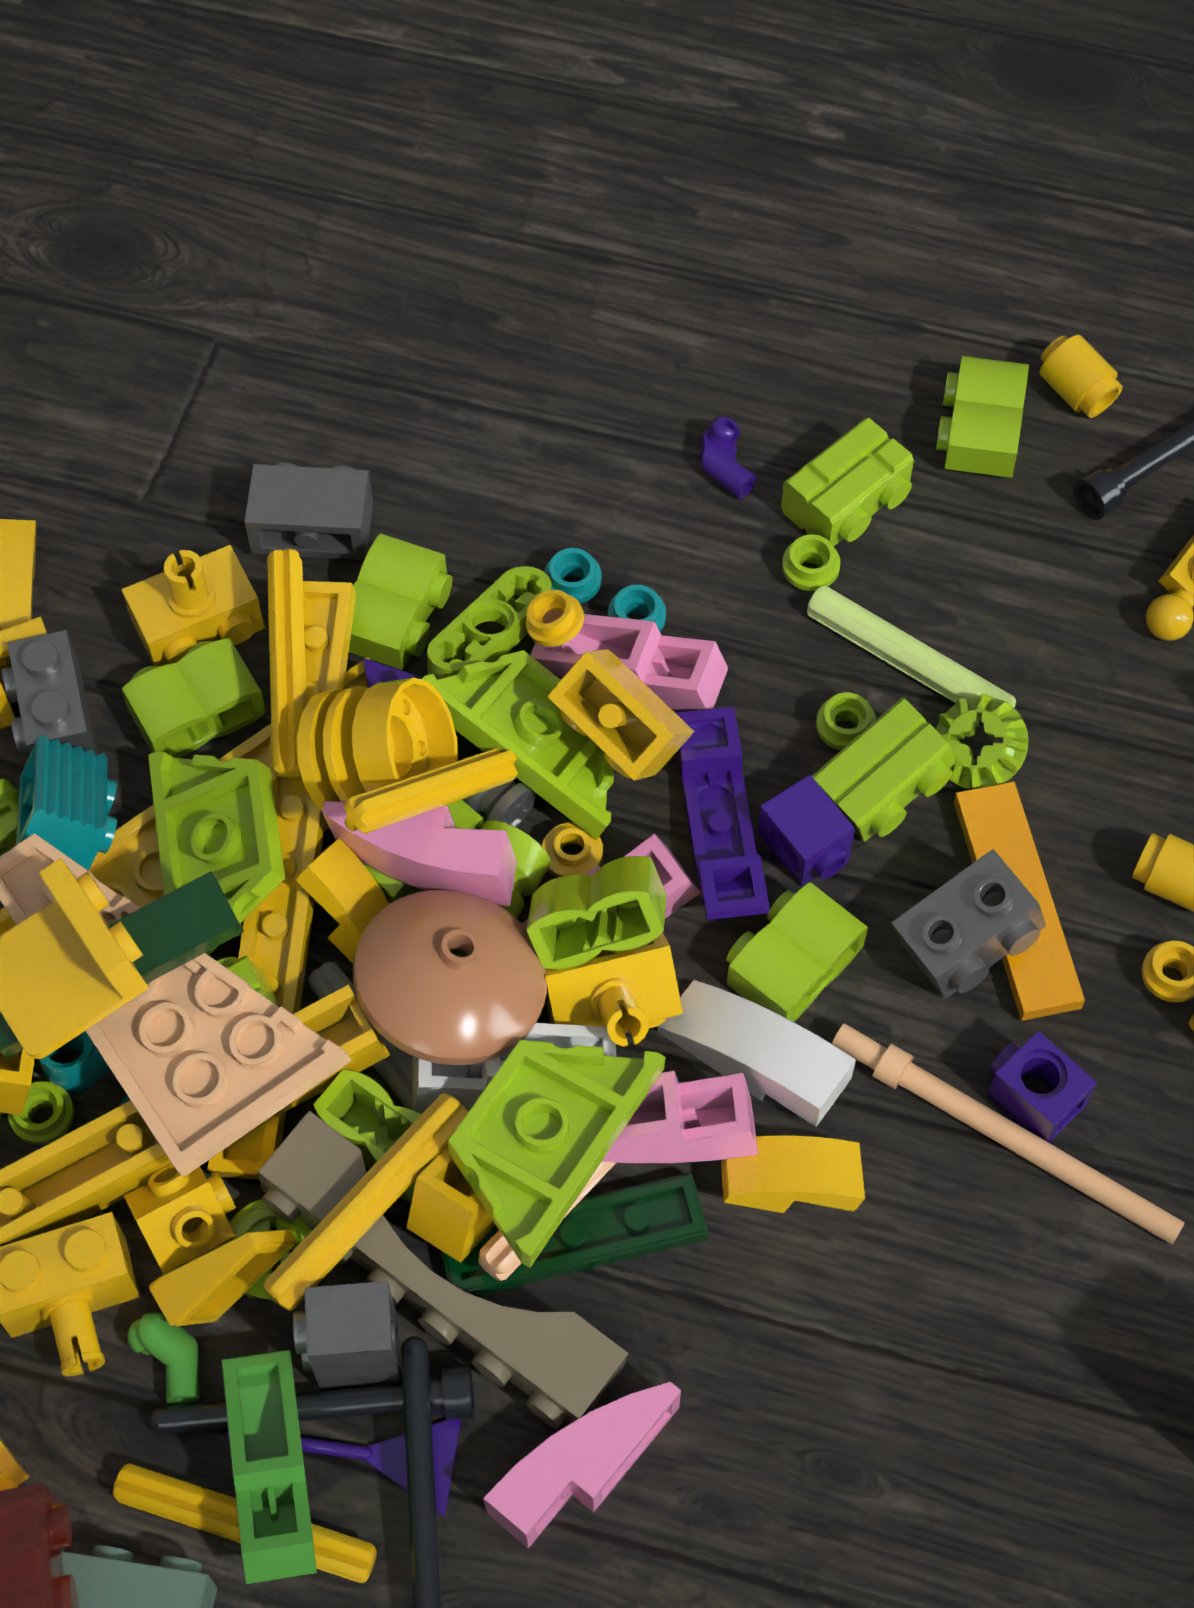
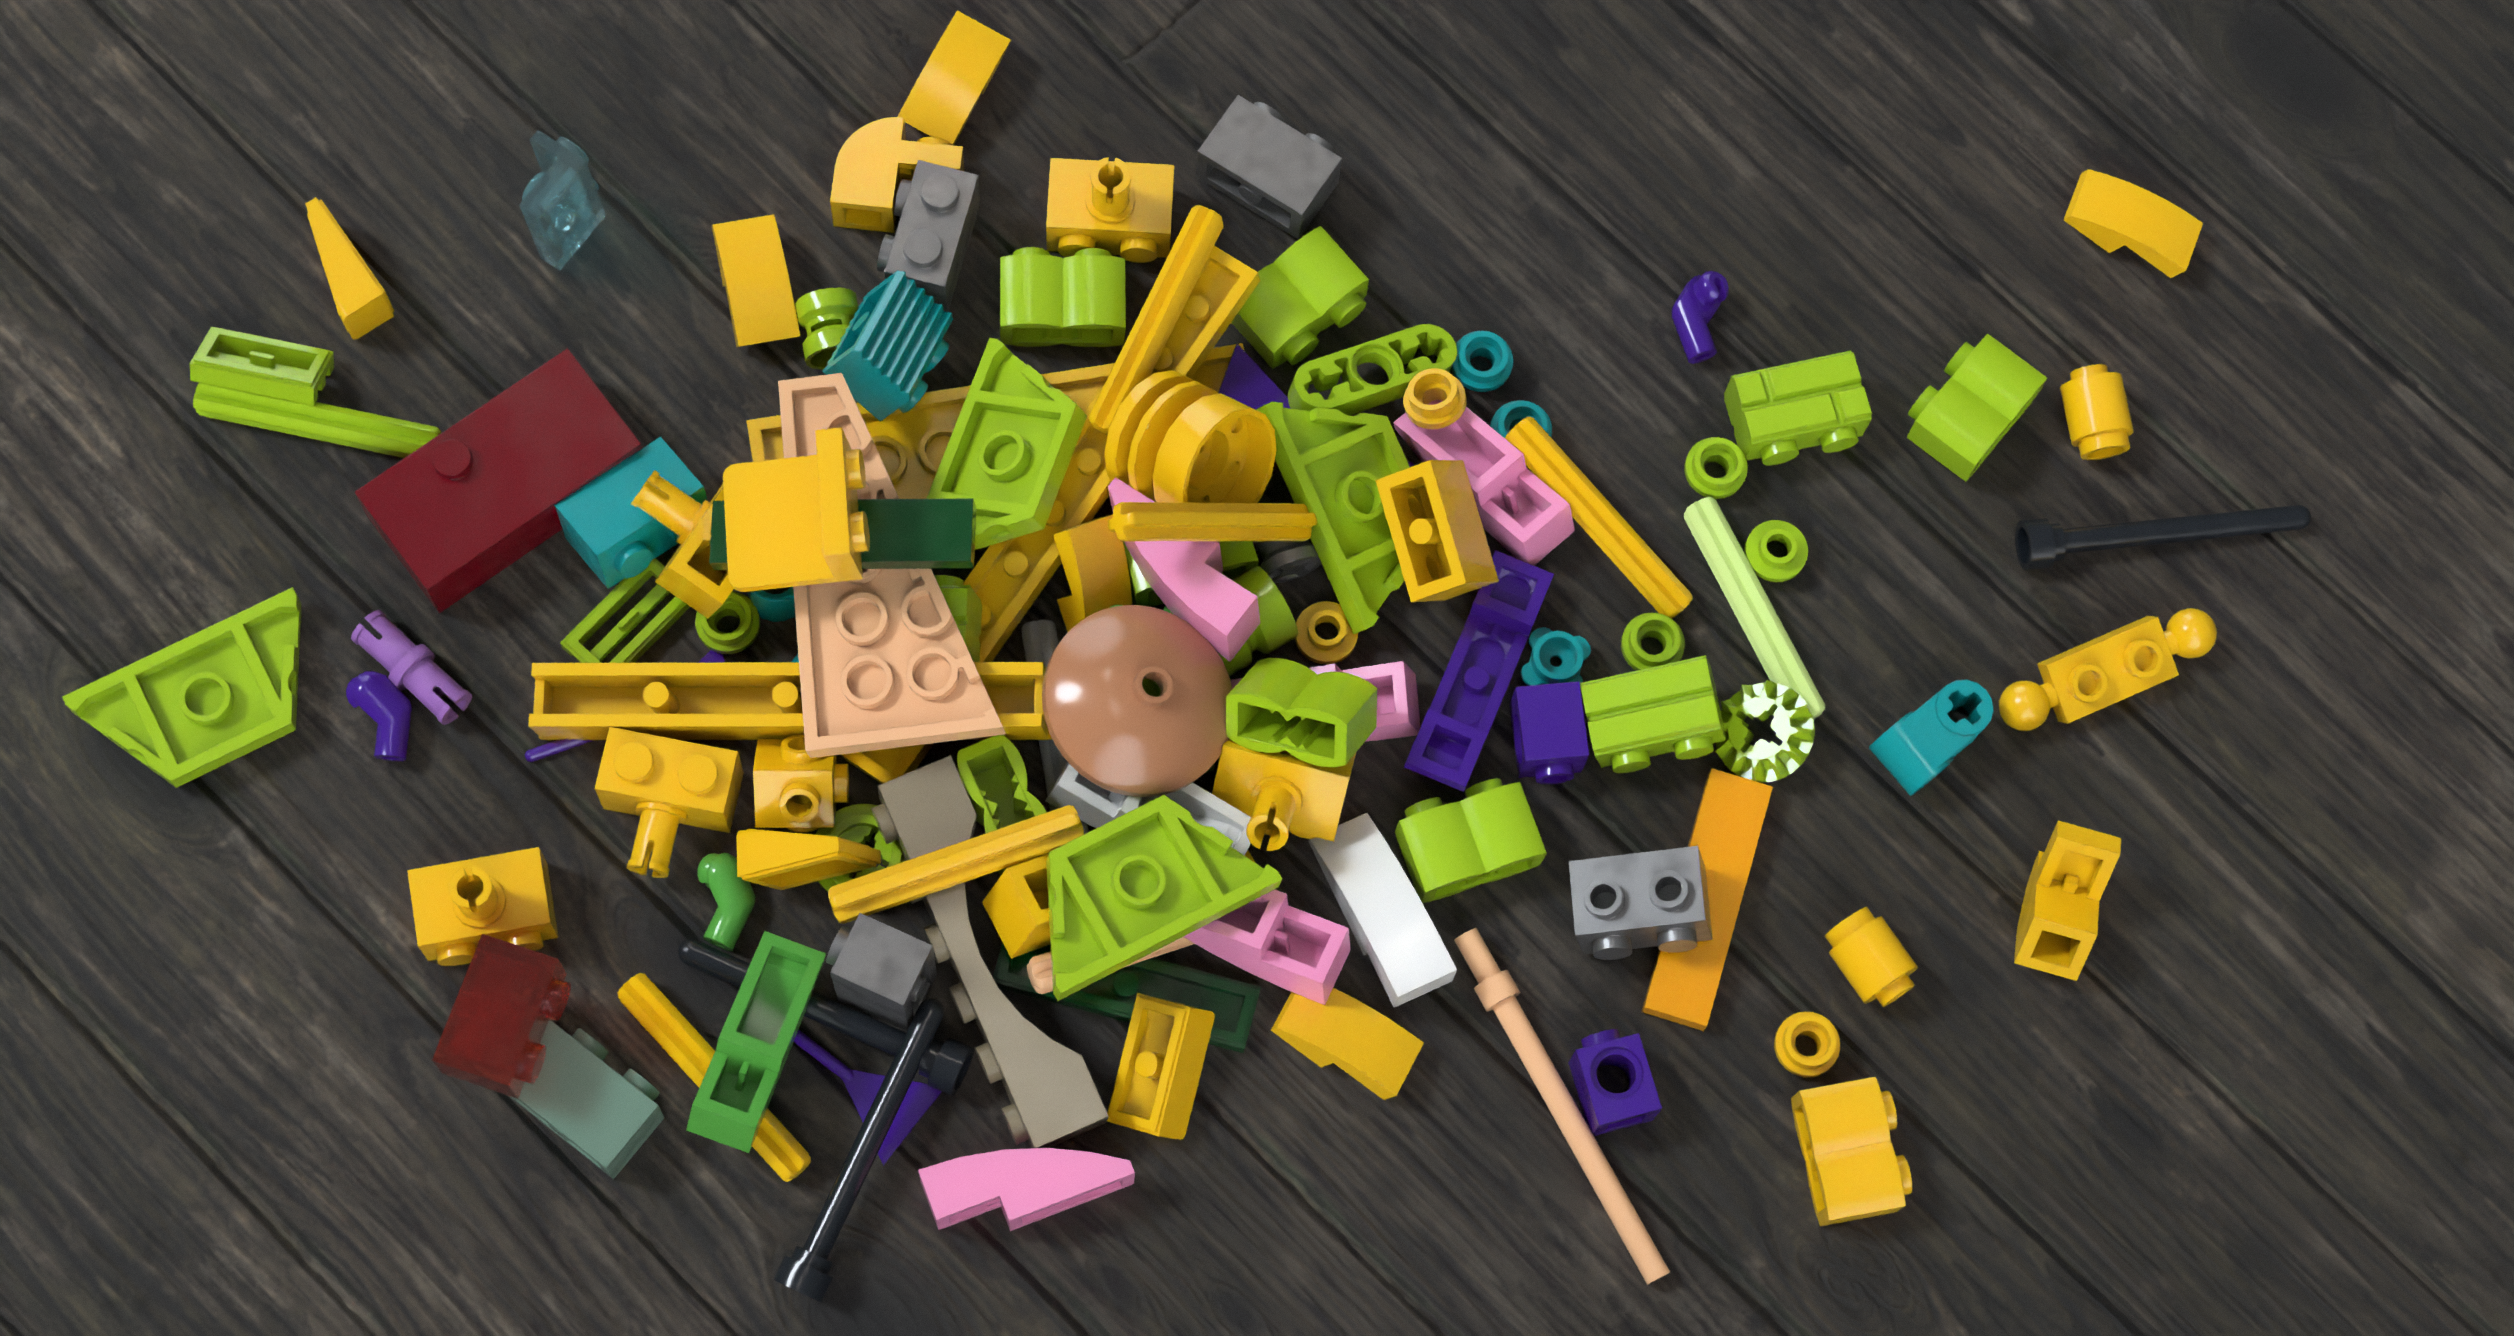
camera: 20 degrees right, 10 degrees up
none -> yellow slope [1107,993,1215,1140]
none -> yellow axle [1505,416,1693,619]
none -> teal plate [1521,627,1591,689]
none -> lime plate [1744,520,1808,582]
none -> teal piece [1869,679,1993,797]
none -> yellow slope [2064,169,2203,278]

